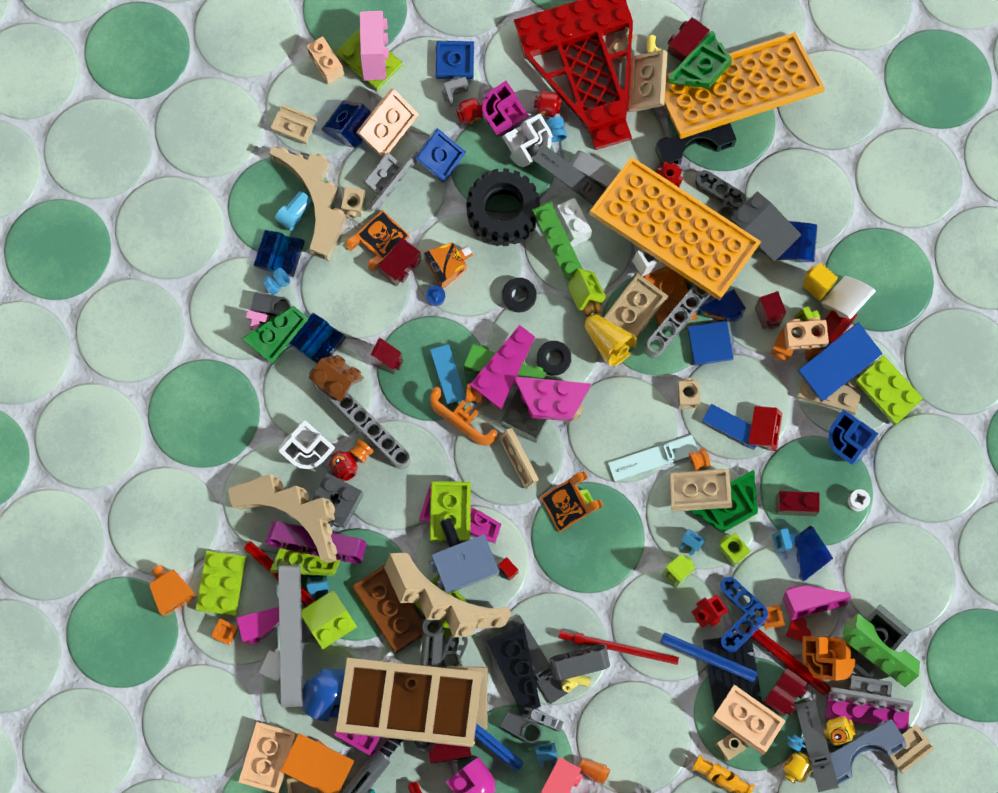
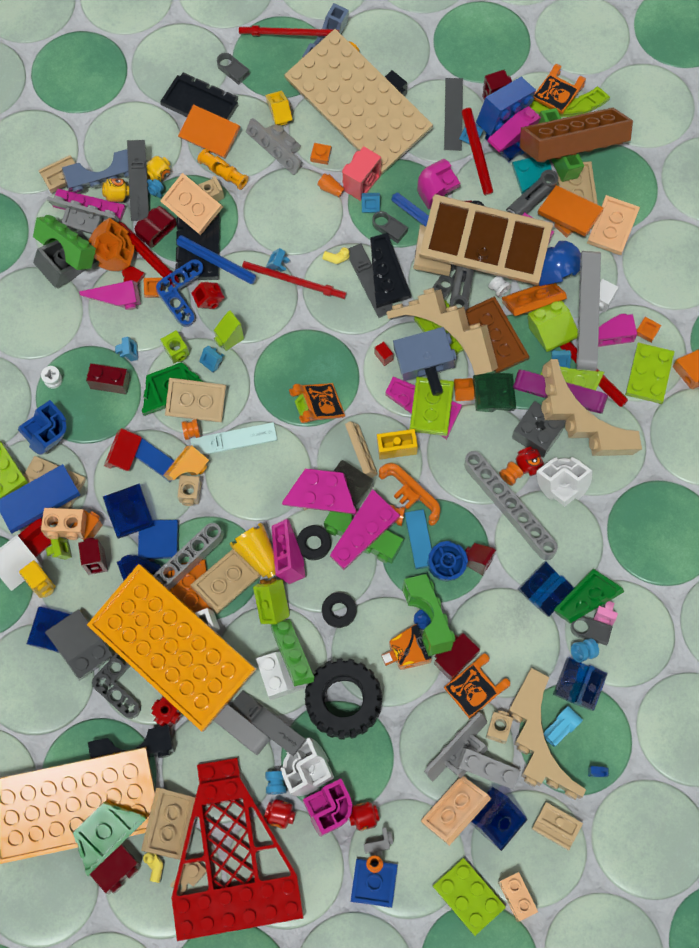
camera: 170 degrees left, 5 degrees down
dark orange bracket [309,355,364,401] -> none
bright pink wedge [360,11,389,81] -> none
blue tile [414,128,466,183] -> none
piece [521,707,563,732] -> none
dark grey beam [549,644,610,681] -> none
clear blue wing [794,526,833,582] -> none
none -> clear blue slope [103,484,155,539]
none -> light orange arch [163,445,209,480]
none -> dark azure tile [266,248,290,272]
none -> dark pink slope [271,519,305,584]
none -> orange pin [366,855,383,873]
none -> yellow brick [377,429,418,460]
none -> bright green arch [402,574,455,656]
none -> blue cylinder [427,541,468,582]
none -> orange slope [454,378,474,401]
none -> light grey plate [457,748,521,789]
none -> clear green slope [473,373,516,412]
none -> orange tile [501,283,567,316]
none -> blue tile [588,766,609,777]

